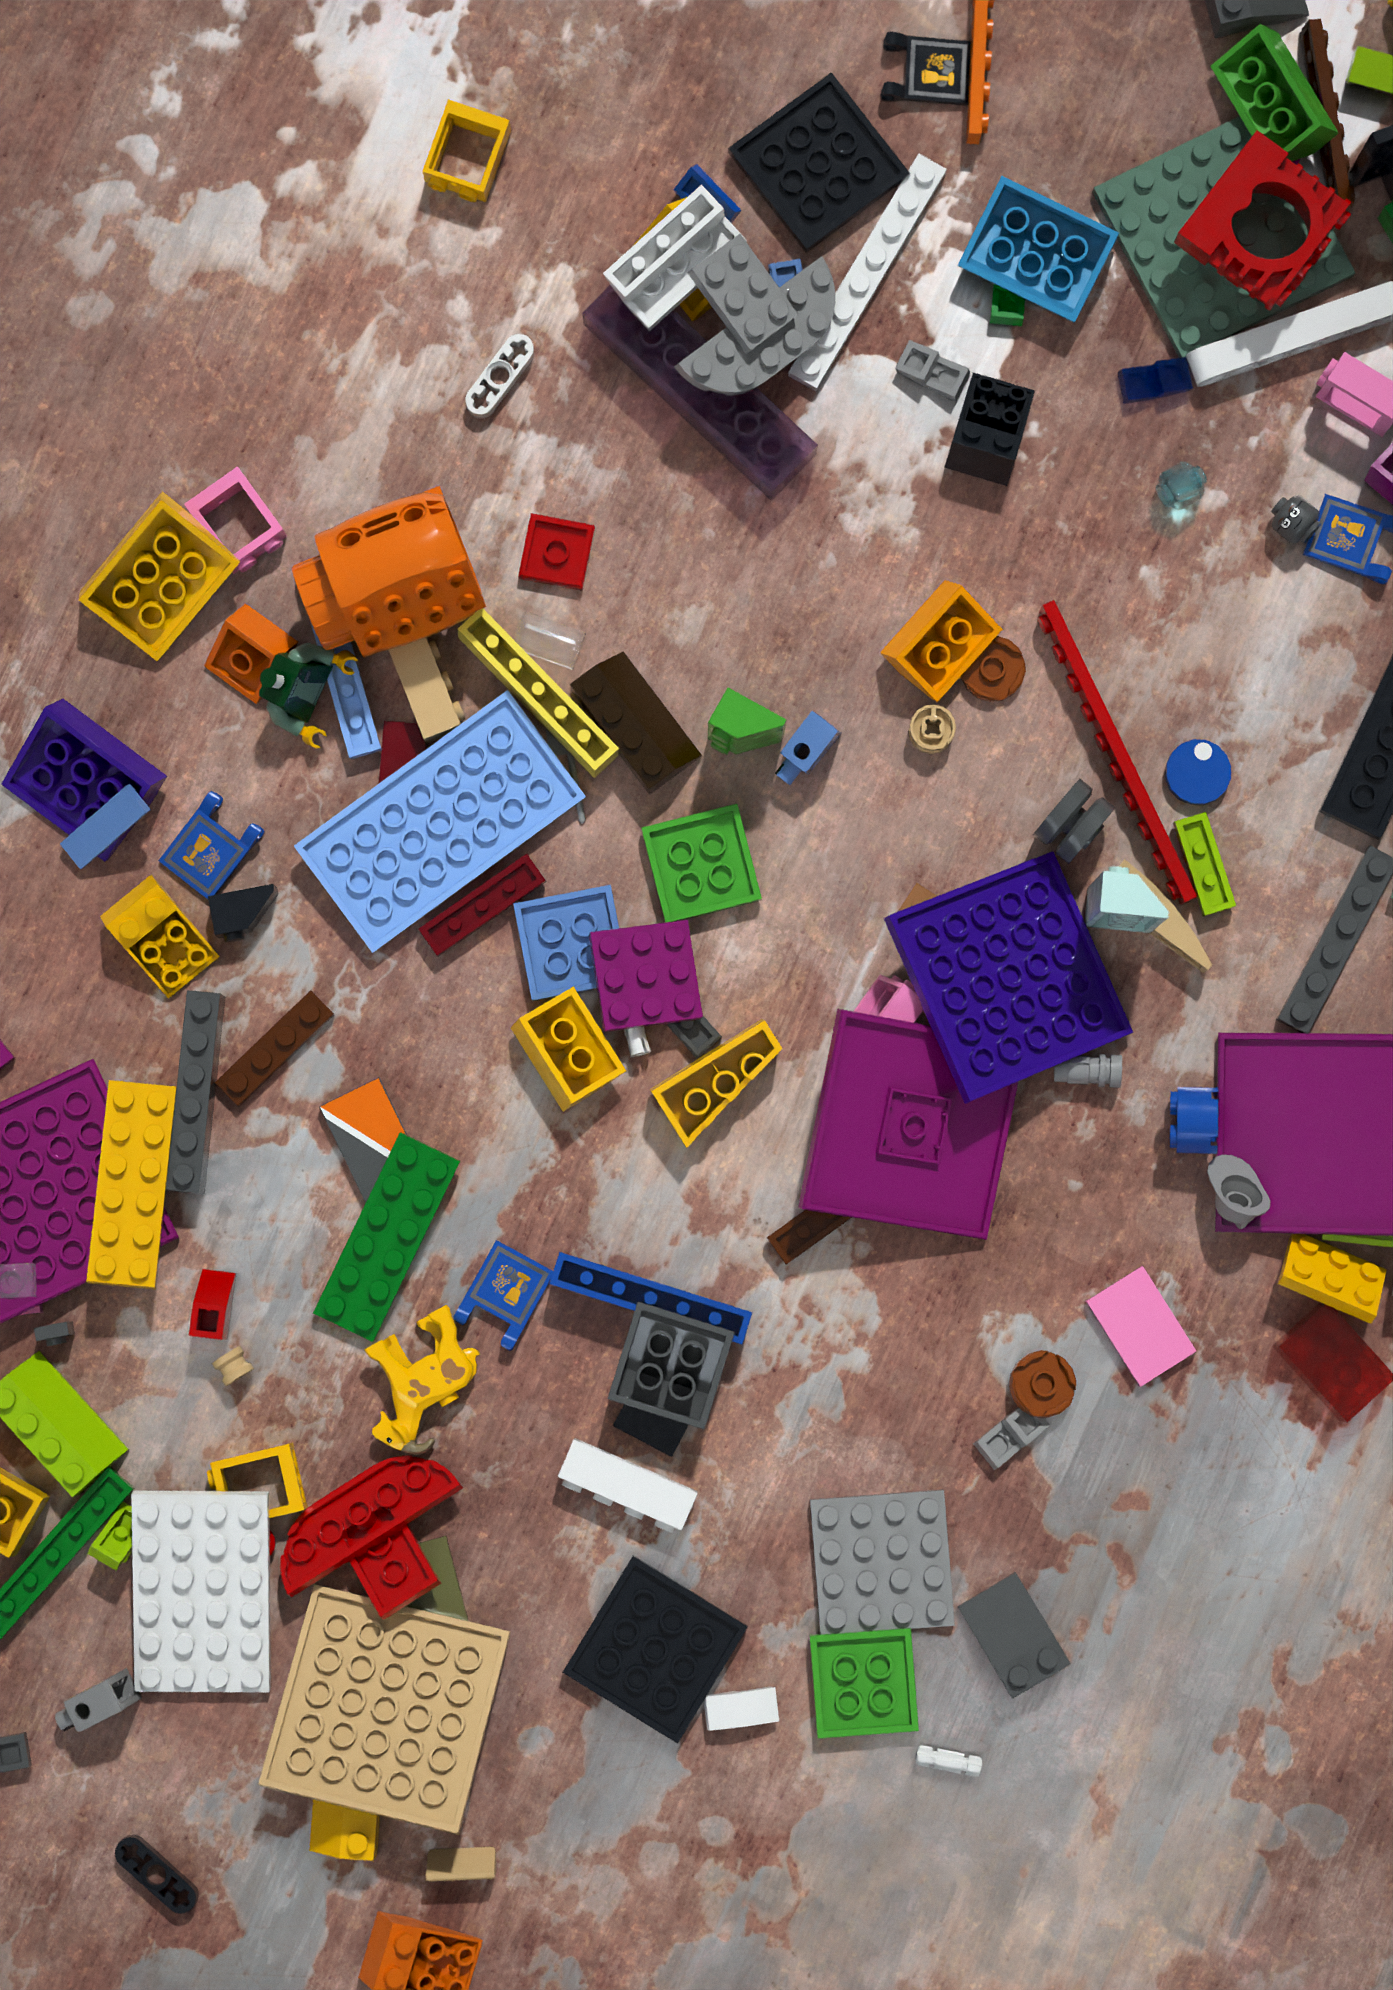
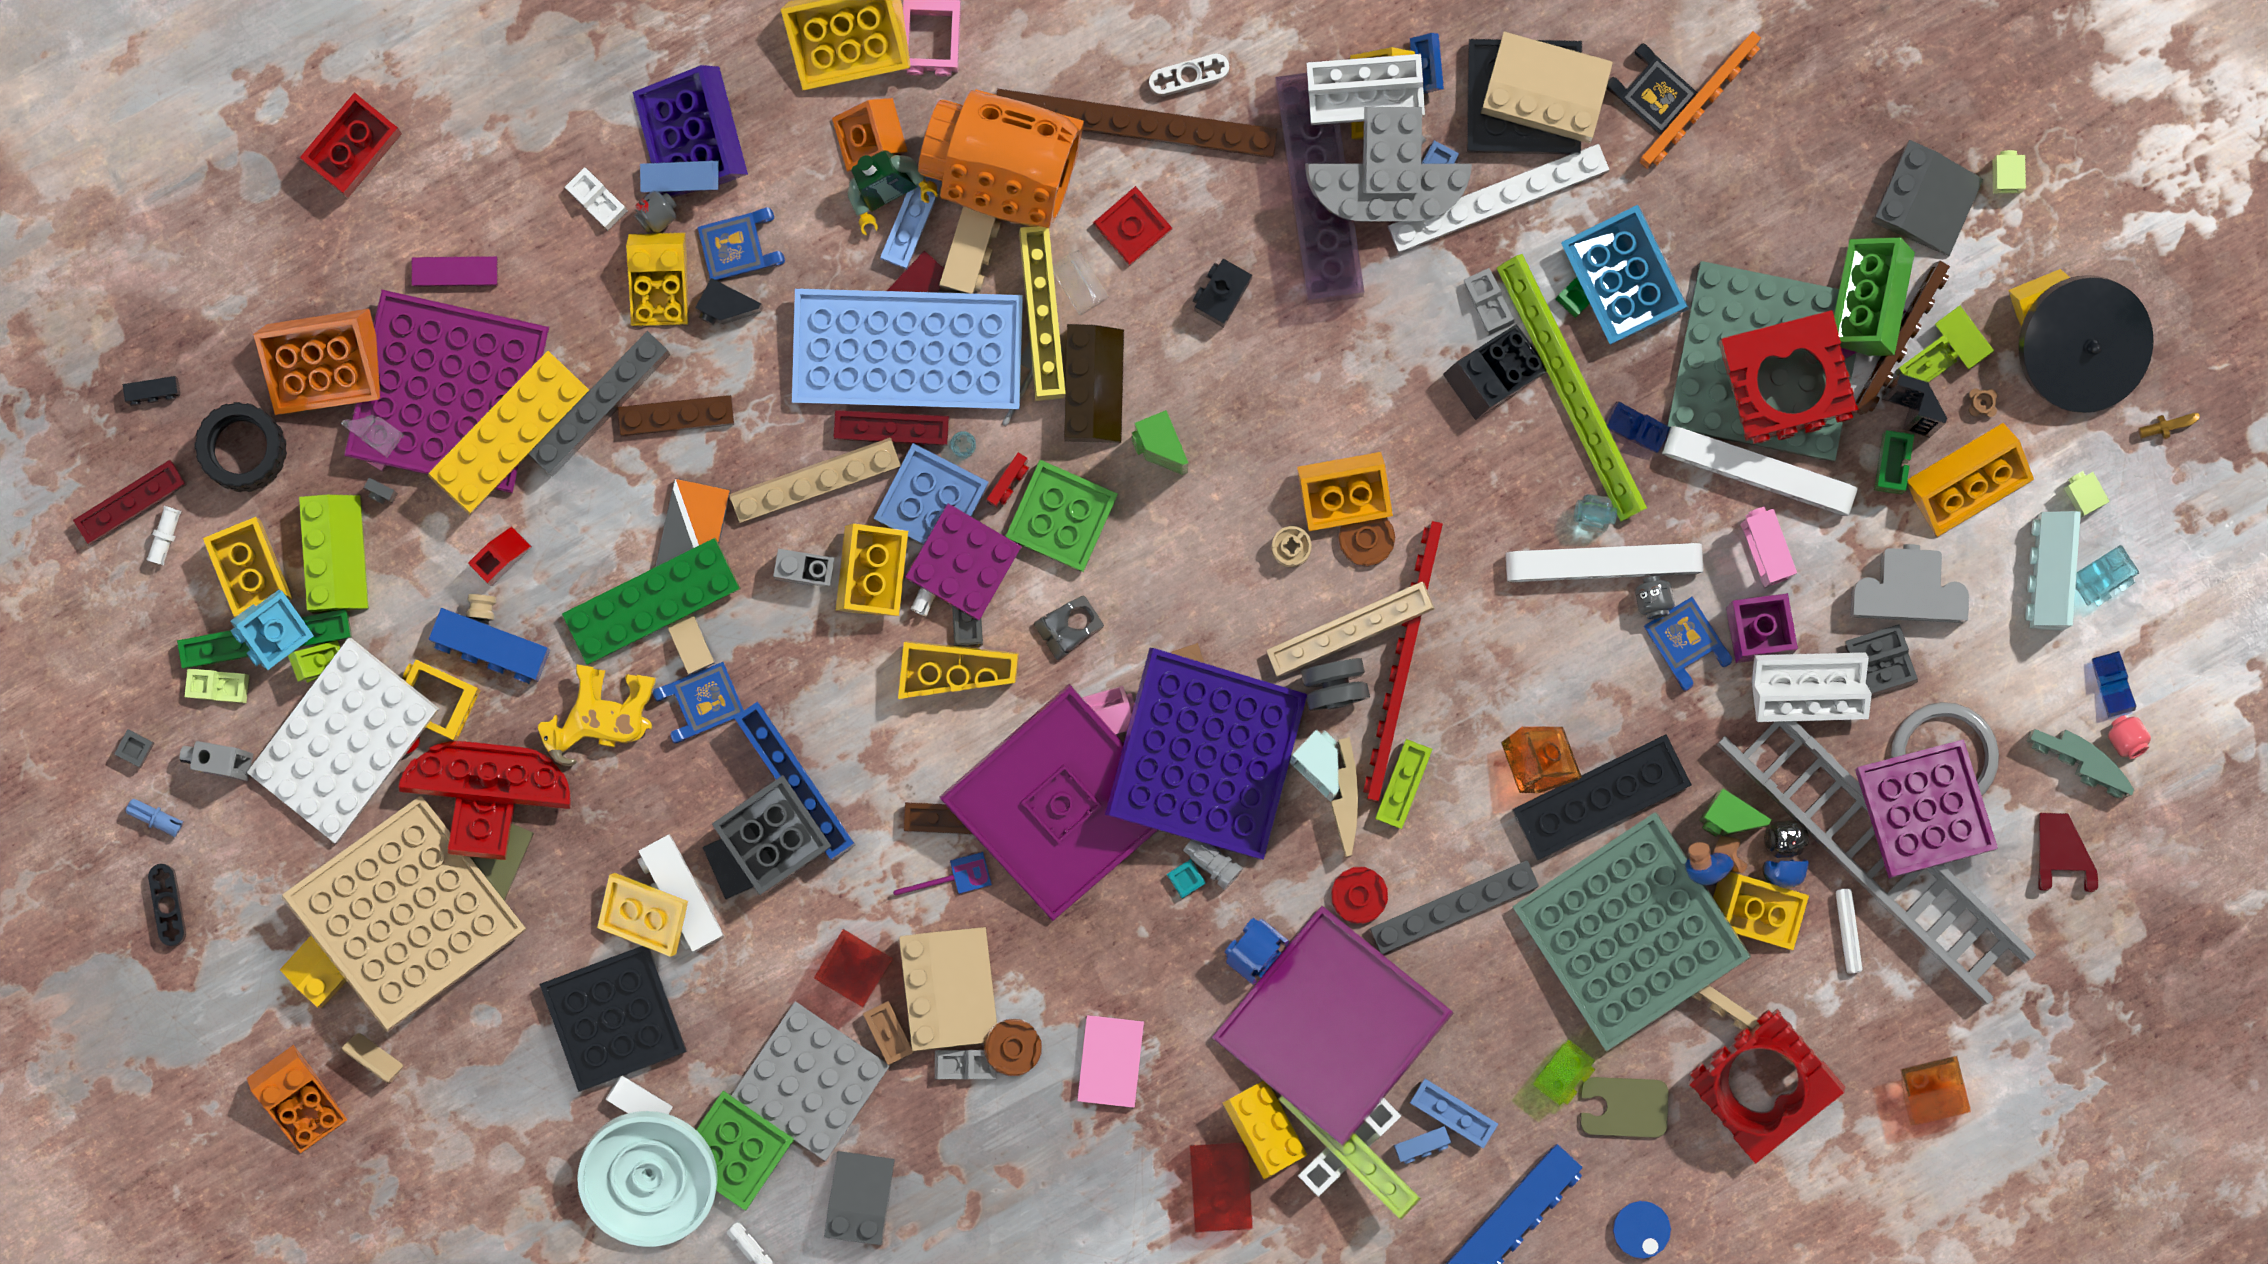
camera: 40 degrees right, 0 degrees up
medium blue torso [775,711,842,785] -> none
blue tile [1165,739,1231,805] -> none
light grey piece [1207,1155,1271,1229] -> none
none -> medium blue axle [126,799,184,838]
none -> yellowish green slope [185,669,249,703]
none -> medium azure plate [230,589,314,670]
none -> blue brick [429,608,551,684]
none -> white slope [565,168,628,230]
none -> light aqua container [578,1111,718,1247]
none -> yellow plate [597,873,688,957]
none -> dark grey head [634,191,677,233]
none -> tan slope [667,613,715,675]
none -> tan plate [730,438,901,523]
none -> light grey slope [773,549,835,587]
none -> clear red brick [814,929,894,1009]
none -> medium nougat plate [863,1001,914,1065]
none -> piece [893,852,992,896]
none -> tan slope [899,927,997,1051]
none -> clear light blue bush [950,431,976,458]
none -> red plate [987,452,1029,508]
none -> reddish brown plate [996,88,1277,158]
none -> dark grey piece [1034,596,1104,660]
none -> teal tile [1167,859,1206,898]
none -> black brick [1192,258,1252,328]
none -> tan plate [1266,582,1435,677]
none -> red tile [1331,867,1388,924]
none -> tan slope [1481,32,1613,144]
none -> lime plate [1496,254,1647,521]
none -> clear orange slope [1501,726,1582,793]
none -> white beam [1506,543,1703,582]
none -> lime hinge [1895,335,1958,382]

